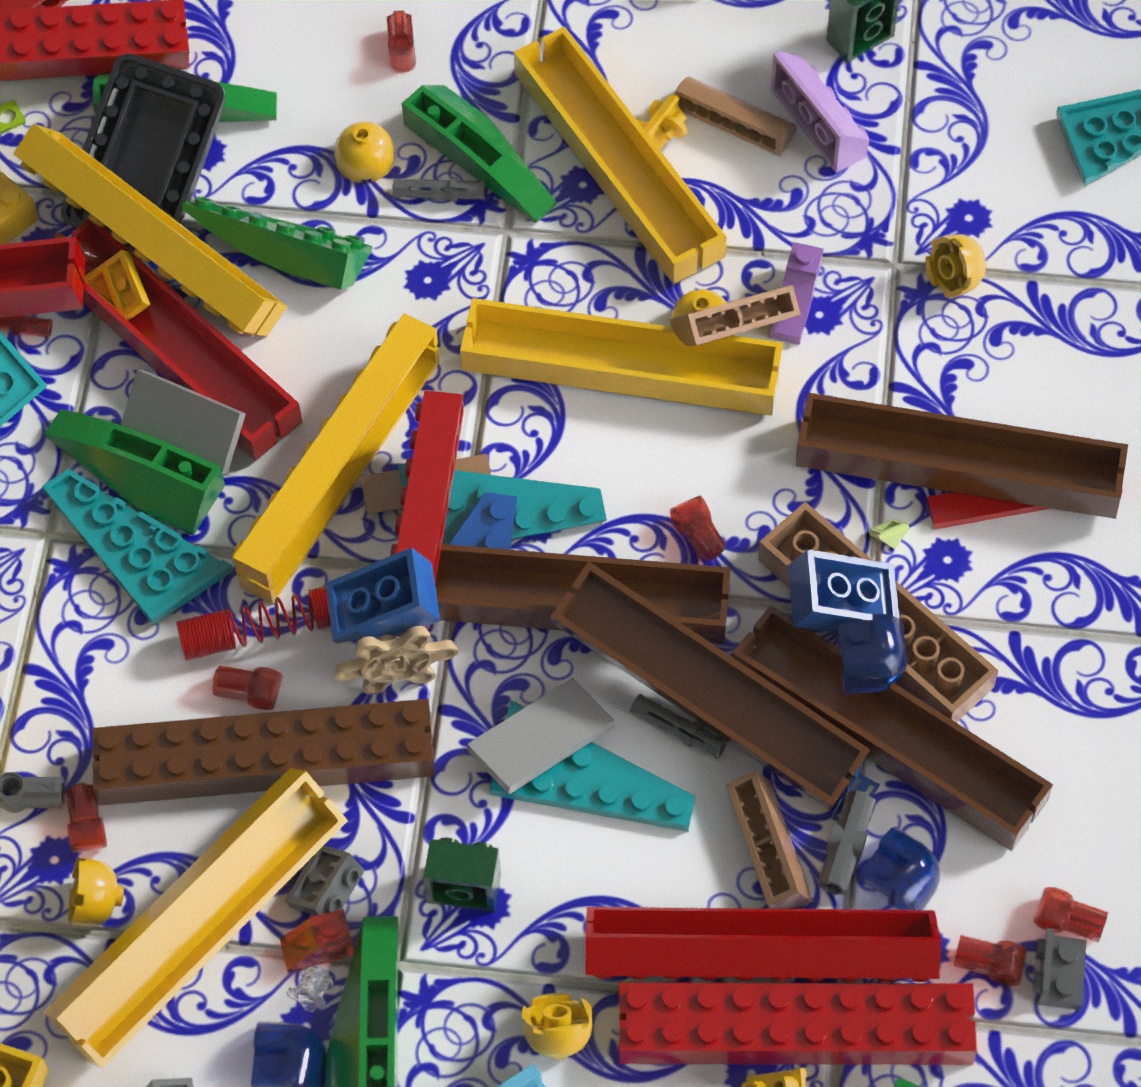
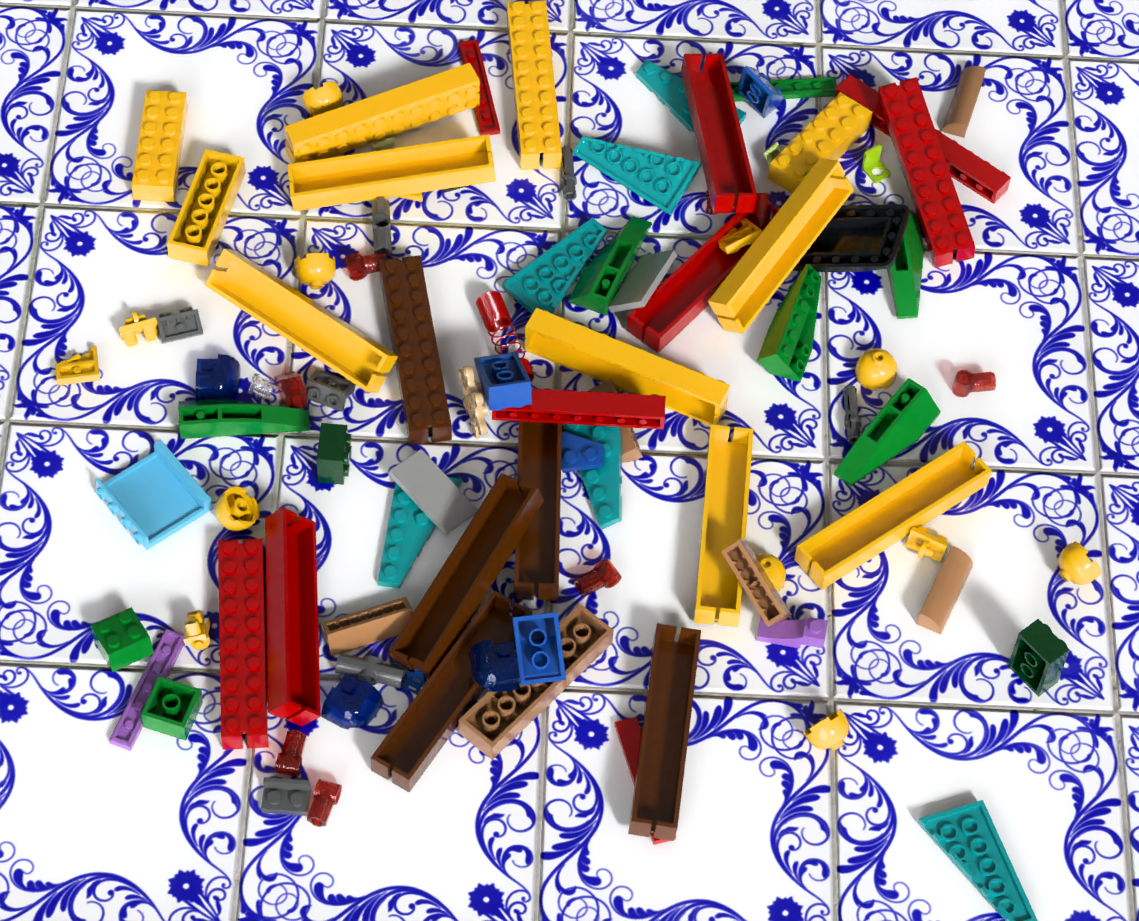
camera: 80 degrees right, 5 degrees down
clear red piece [212,665,283,710] -> none
lavender slope [771,51,869,173] -> none
yellowish green slope [868,518,910,549] -> none

